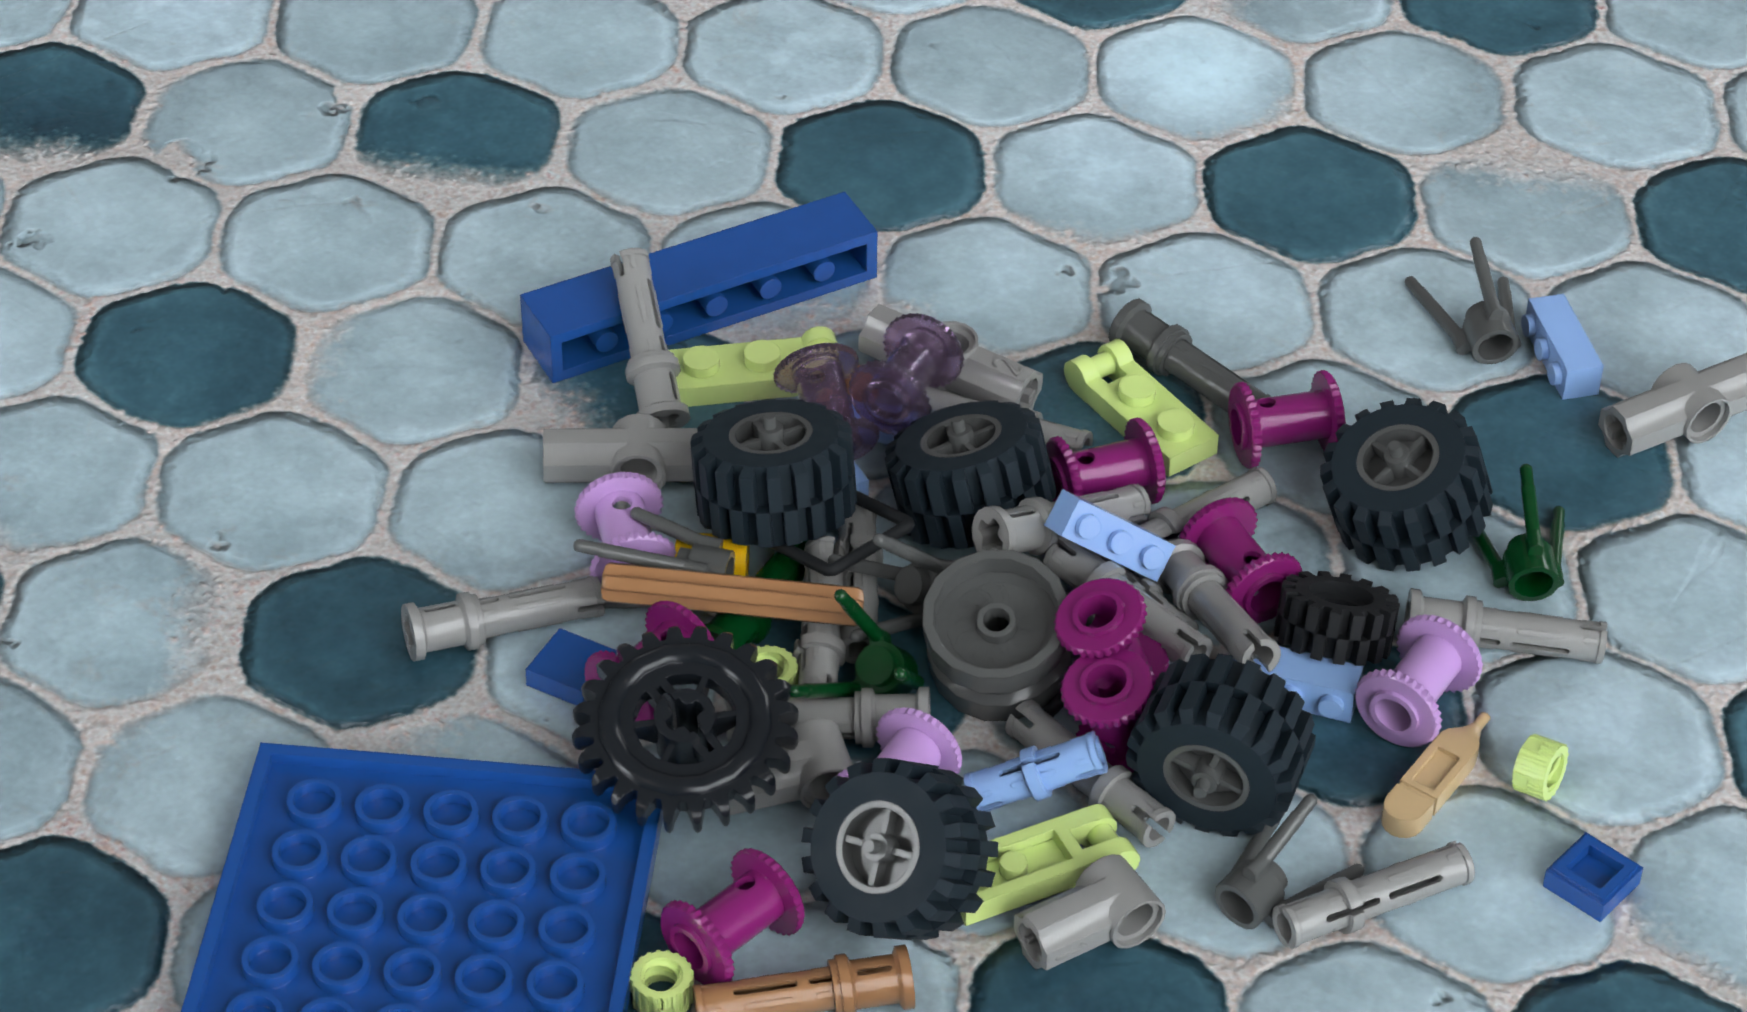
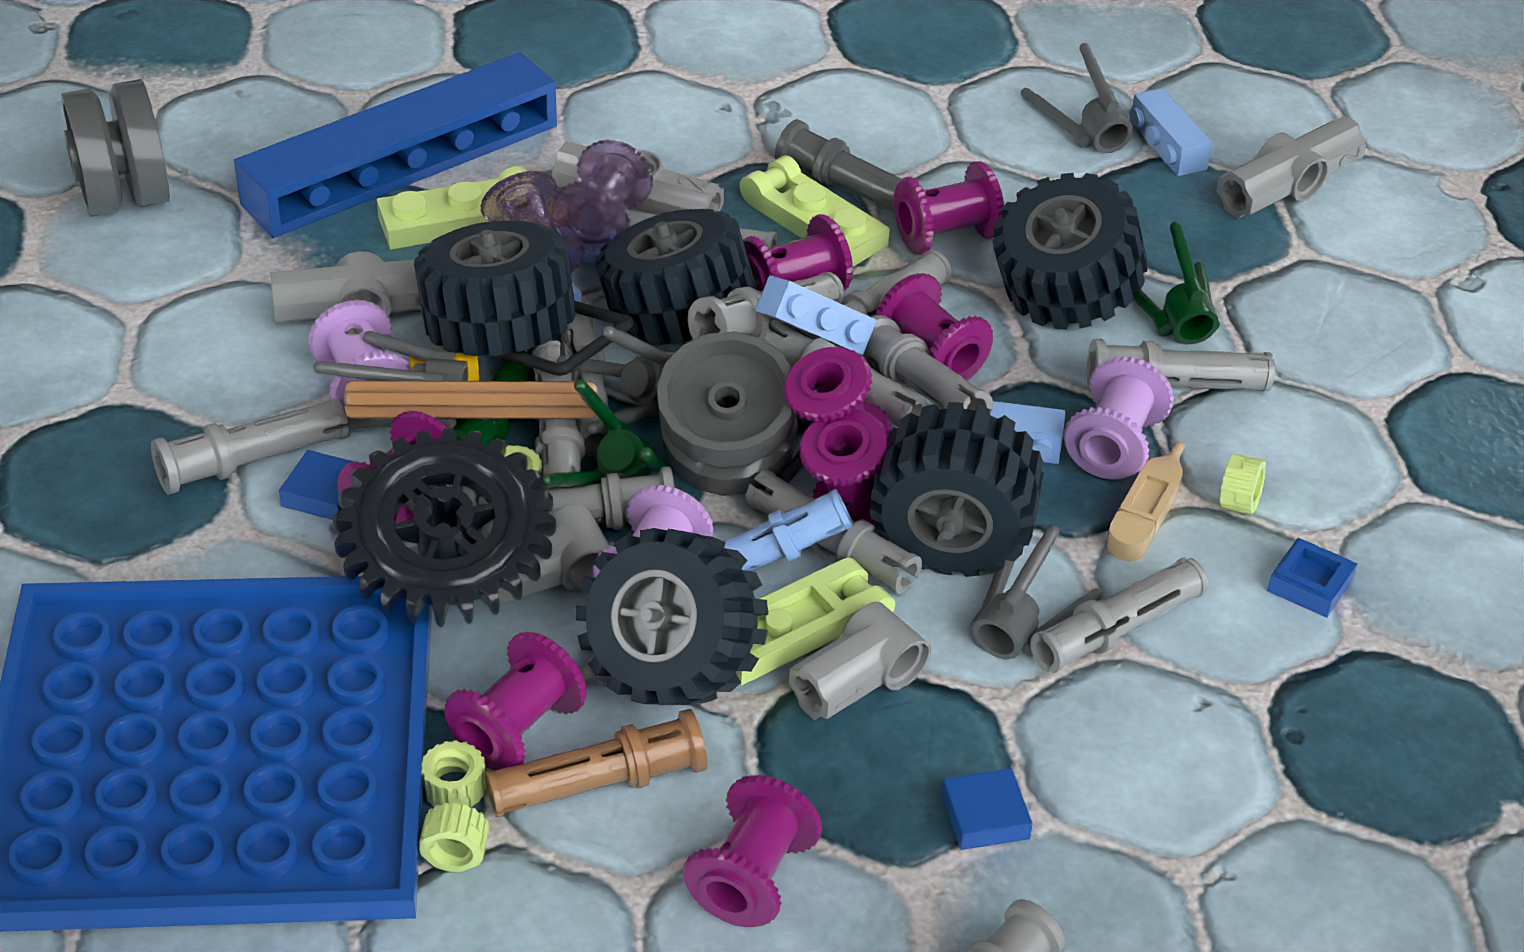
camera: 10 degrees left, 0 degrees up
light grey pin [610,248,691,428] -> none
black tyre [1273,571,1400,666] -> none
none -> dark grey wheel [61,79,170,217]

